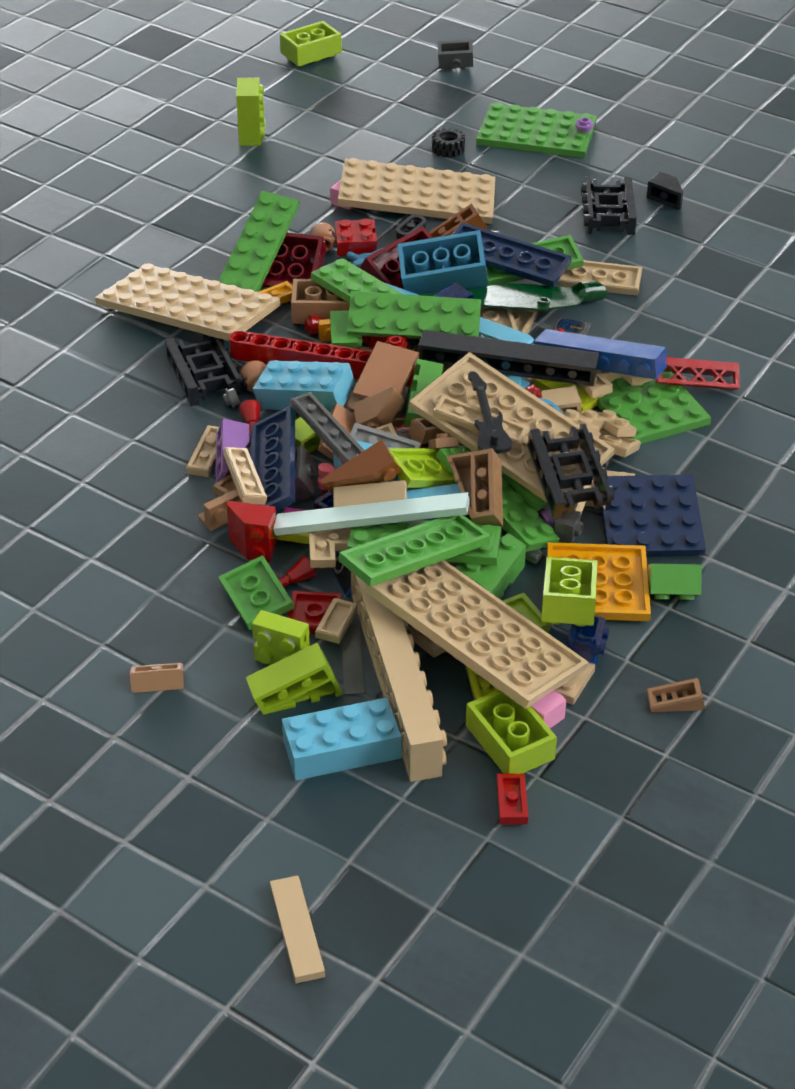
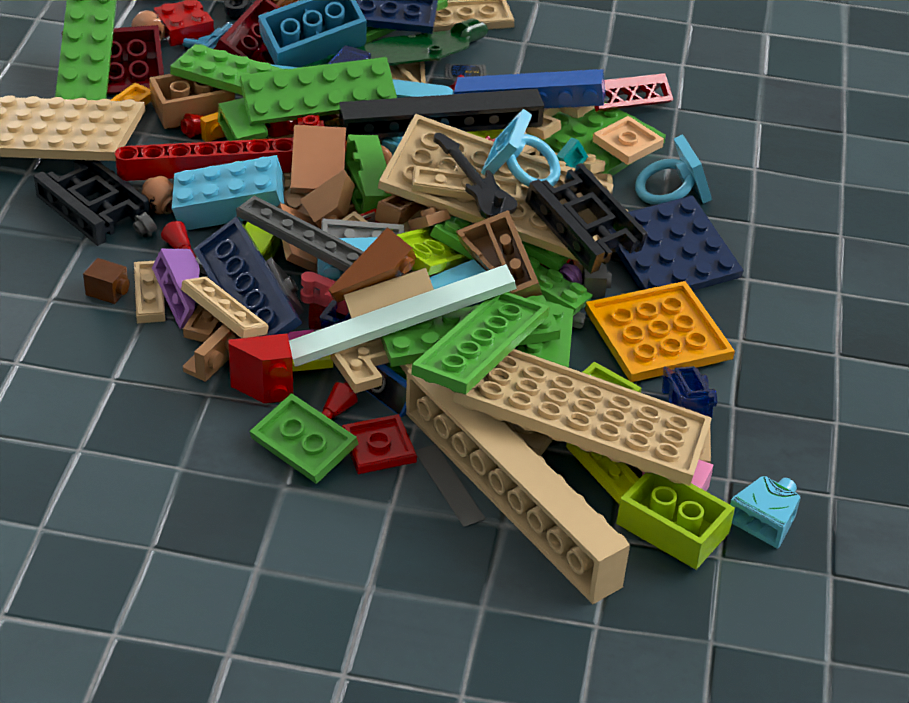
camera: 25 degrees left, 0 degrees up
medium nougat slope [130,663,184,693] -> none
lime wedge [246,643,344,715] -> none
lime piece [252,610,310,665] -> none
medium azure brick [282,697,402,781] -> none
tan tile [315,598,358,644] -> none
red plate [497,773,528,825] -> none
lime brick [541,557,597,626] -> none
medium nougat slope [646,678,705,712] -> none
bright green brick [648,564,702,600] -> none
none -> reddish brown brick [83,258,130,304]
none -> medium azure tile [481,109,561,187]
none -> teal plate [556,137,588,168]
none -> light nougat plate [592,116,664,165]
none -> medium azure tile [635,134,712,205]
none -> medium azure torso [730,476,801,549]

